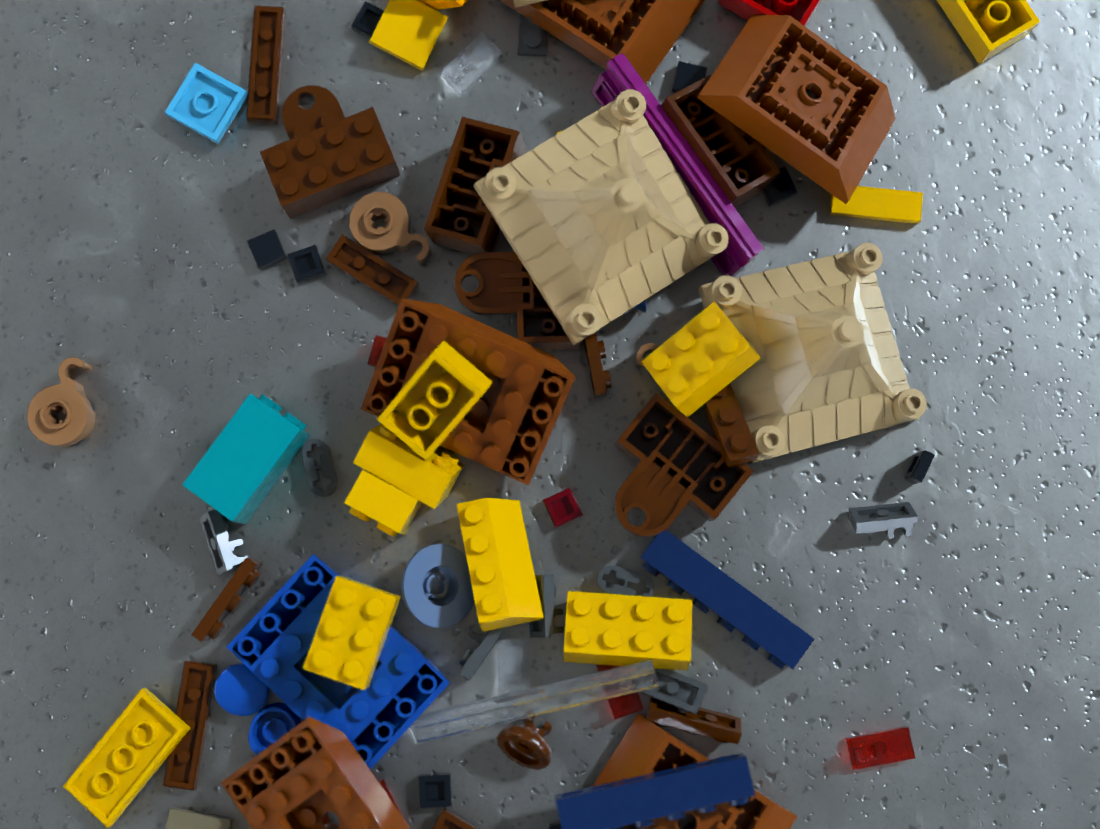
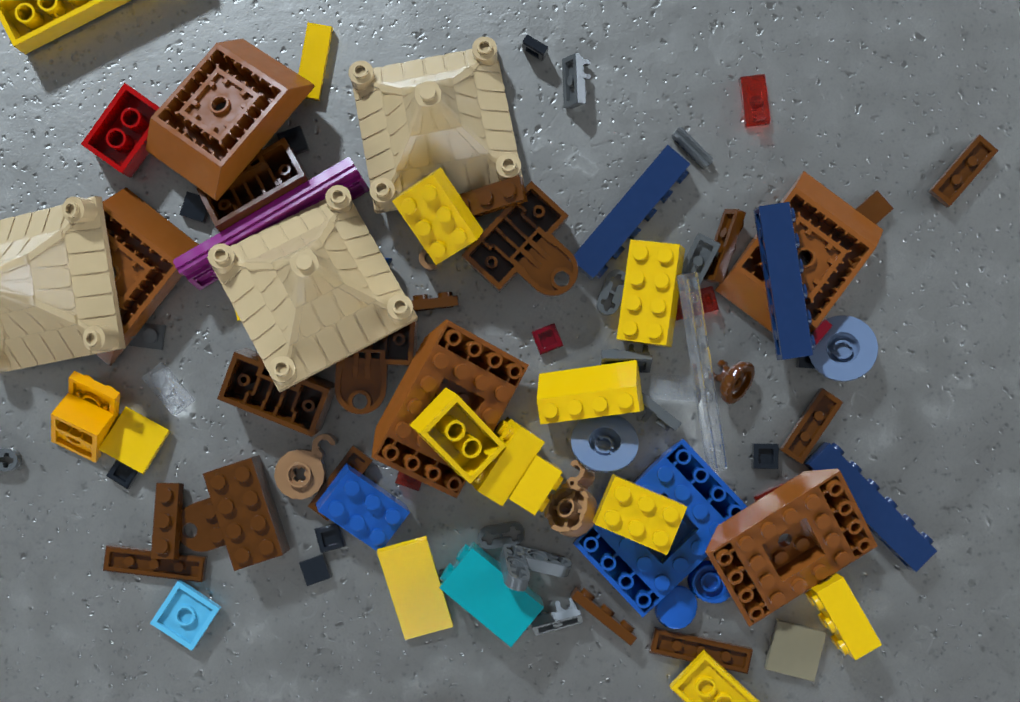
camera: 90 degrees left, 5 degrees up
none -> reddish brown plate [151,483,184,560]
none -> blue brick [316,463,410,551]
none -> yellow tile [377,536,453,640]
none -> dark grey beam [499,544,572,591]
none -> medium nougat piece [544,460,598,538]
none -> dark grey axle [672,127,713,169]

